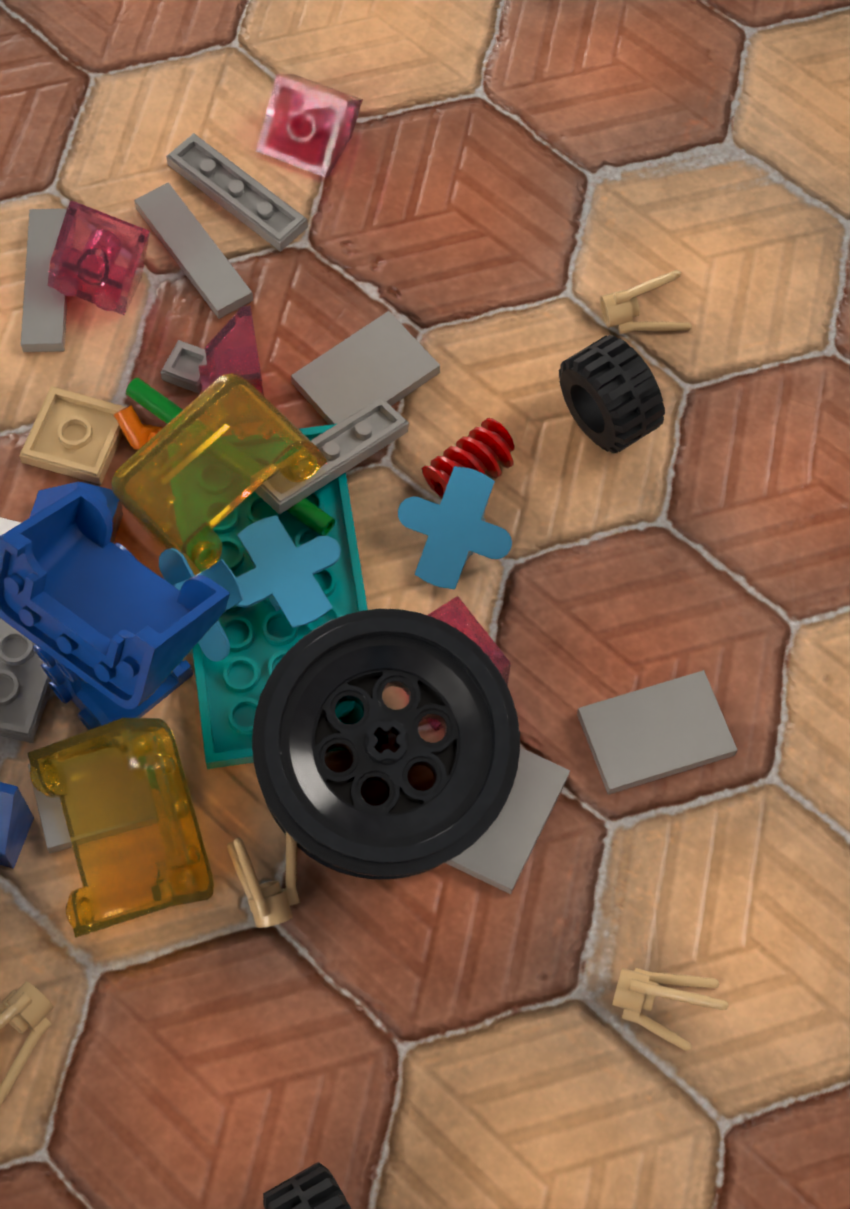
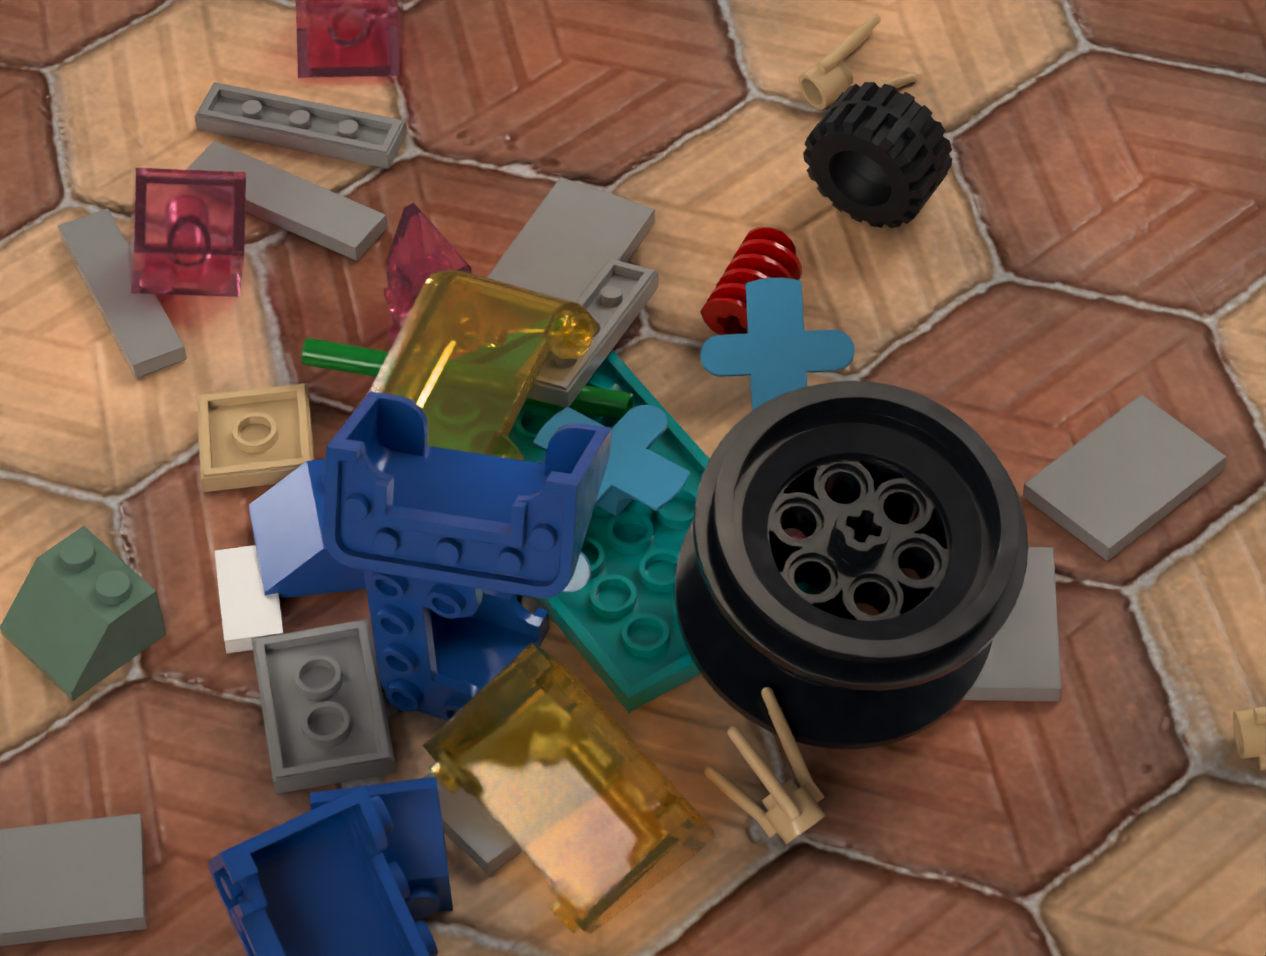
camera: 20 degrees left, 15 degrees down
orange arm [113,405,173,454] -> none
light grey tile [160,340,217,394] -> none

